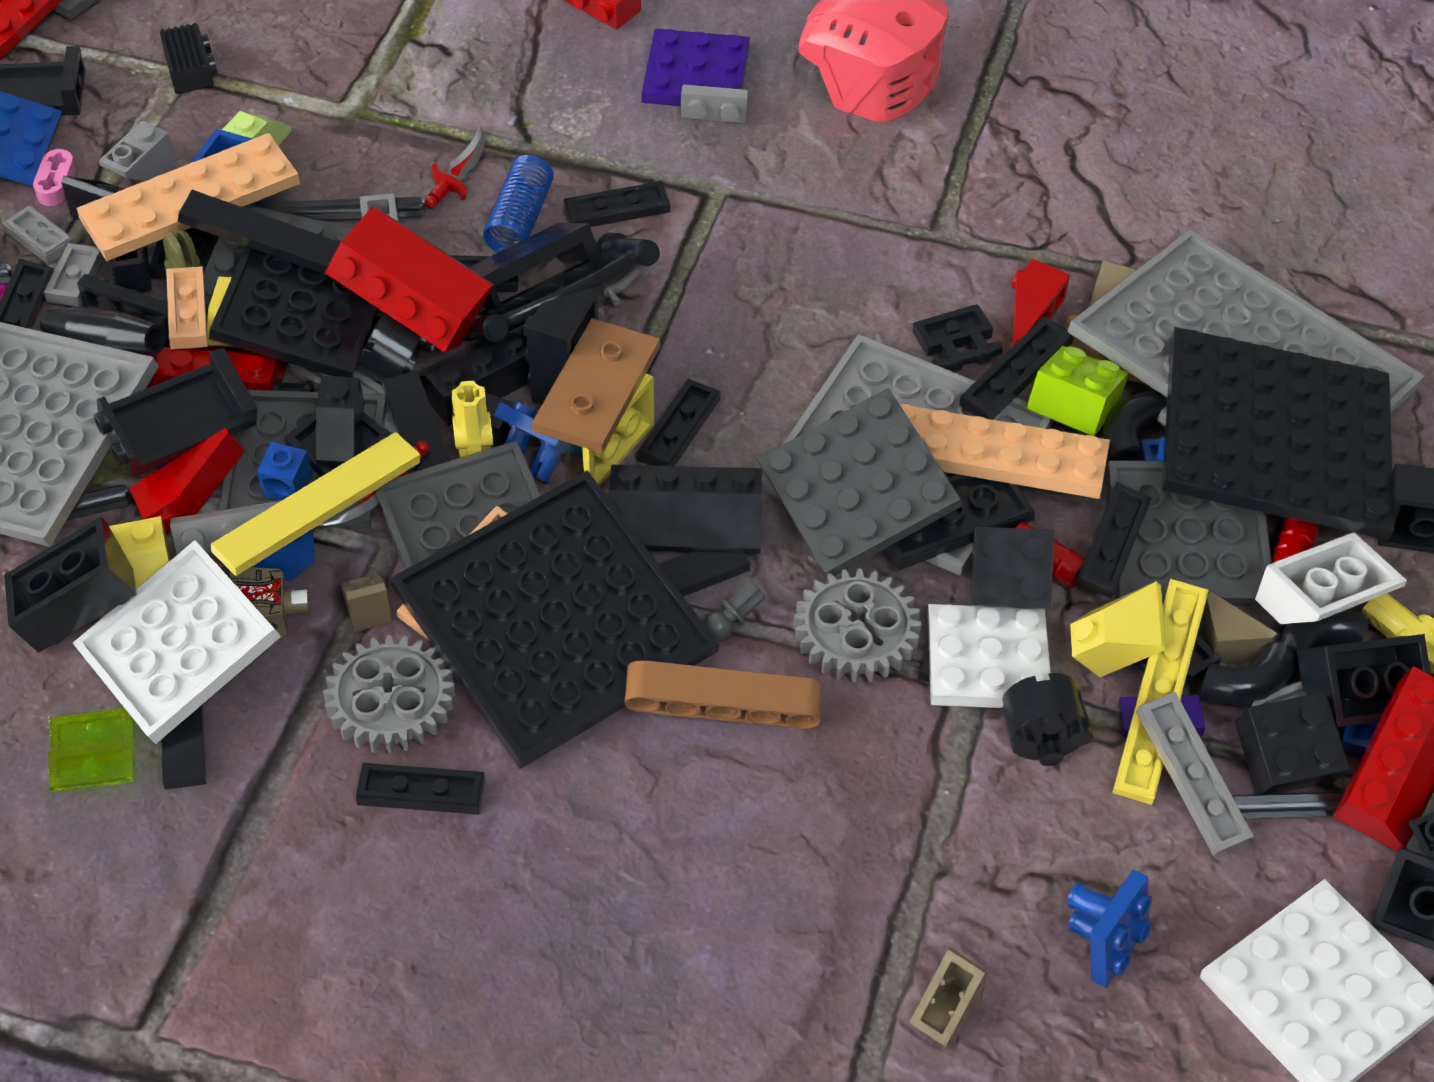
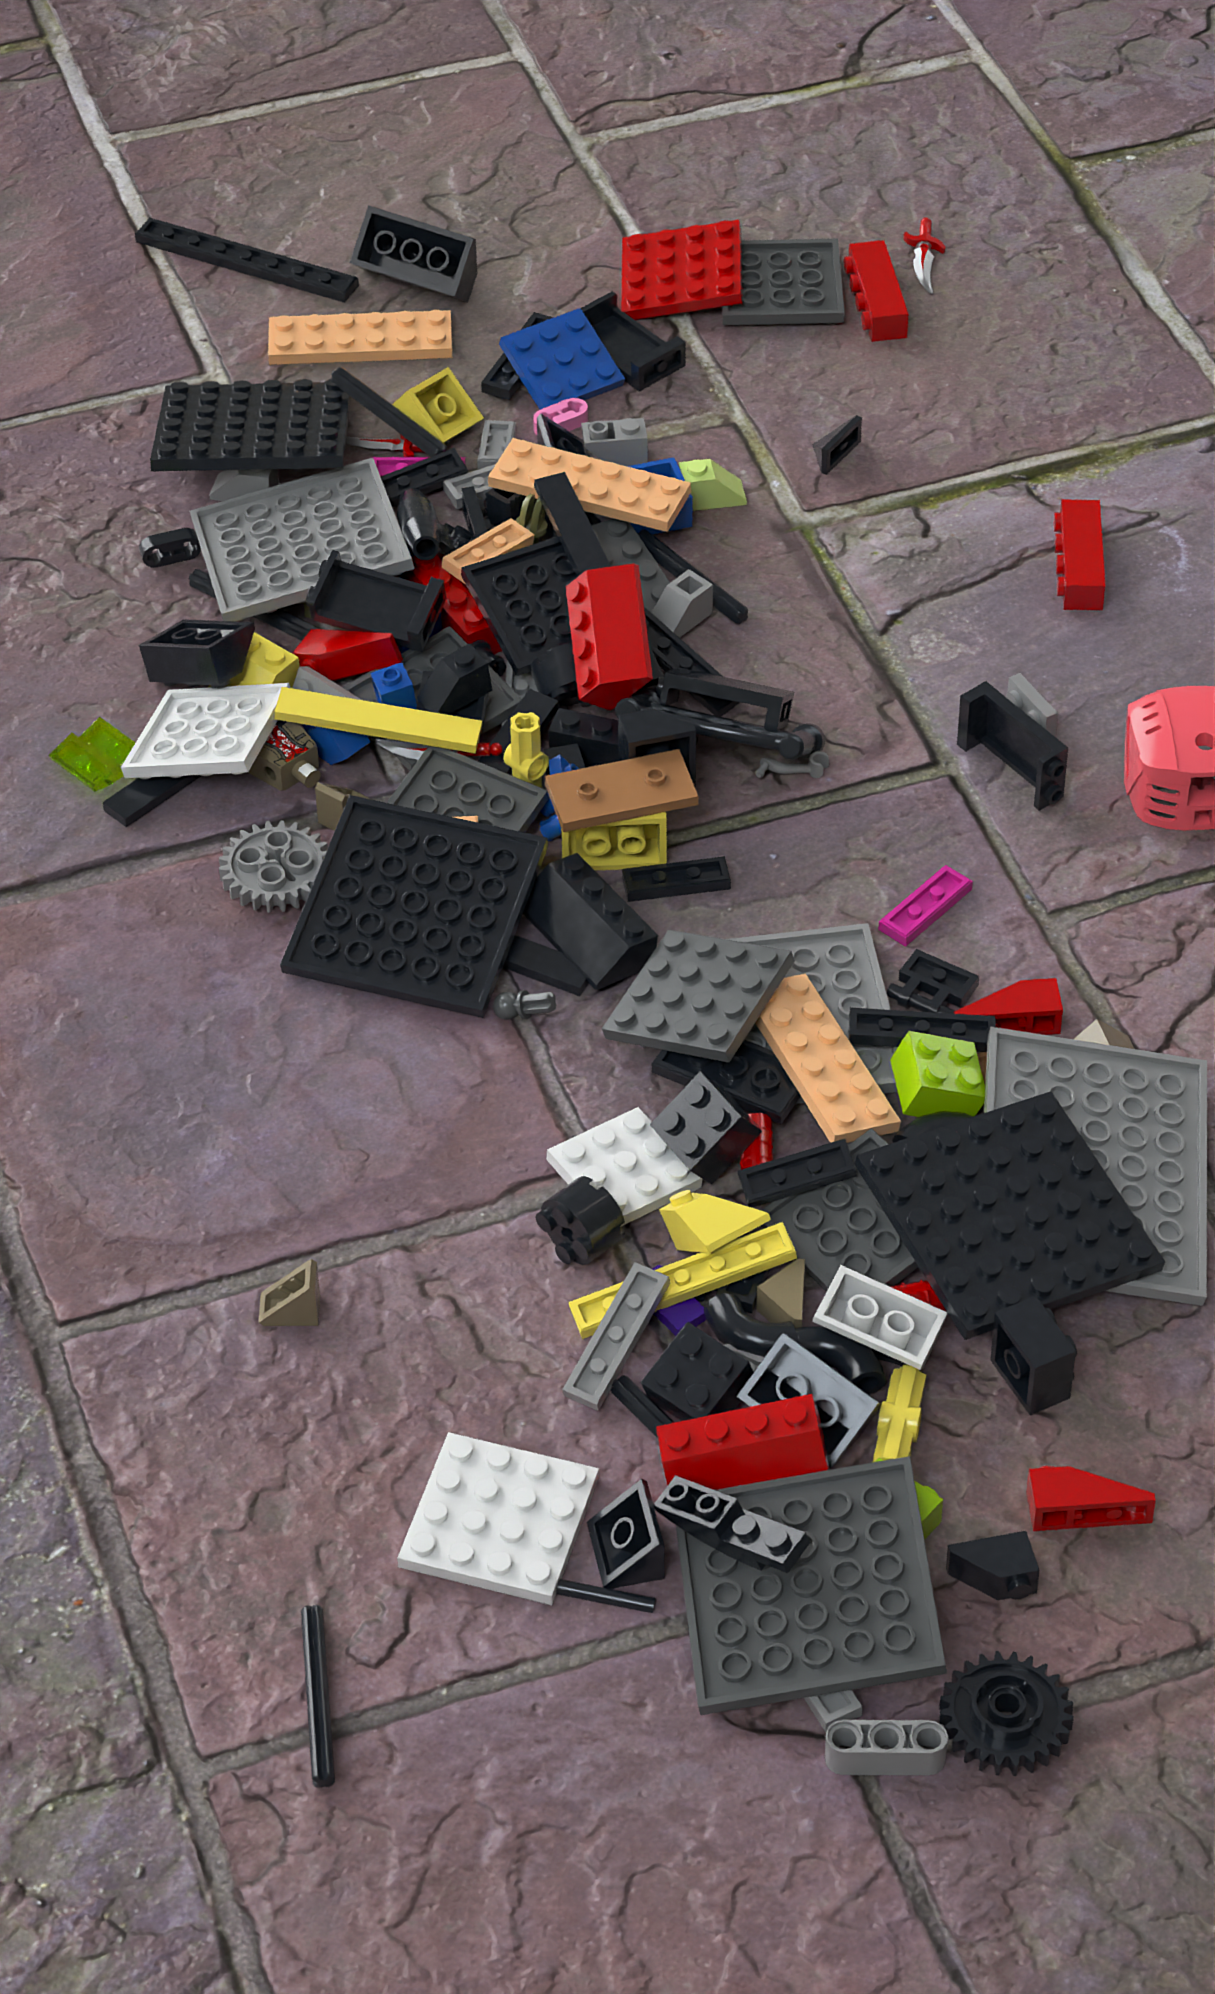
camera: 55 degrees right, 5 degrees down
black brick [160,23,218,94] -> none
black tile [356,763,485,815] -> none
piece [424,127,485,209] -> none
blue piece [483,155,554,252] -> none
black tile [563,181,670,227] -> none
medium nougat beam [625,661,822,729] -> none
dark purple plate [642,29,750,106] -> none
light grey gear [794,568,921,683] -> none
blue plate [1067,869,1152,988] -> none
none -> black slope [812,415,862,475]
none -> dark pink tile [878,865,973,947]
none -> black panel [957,681,1068,811]

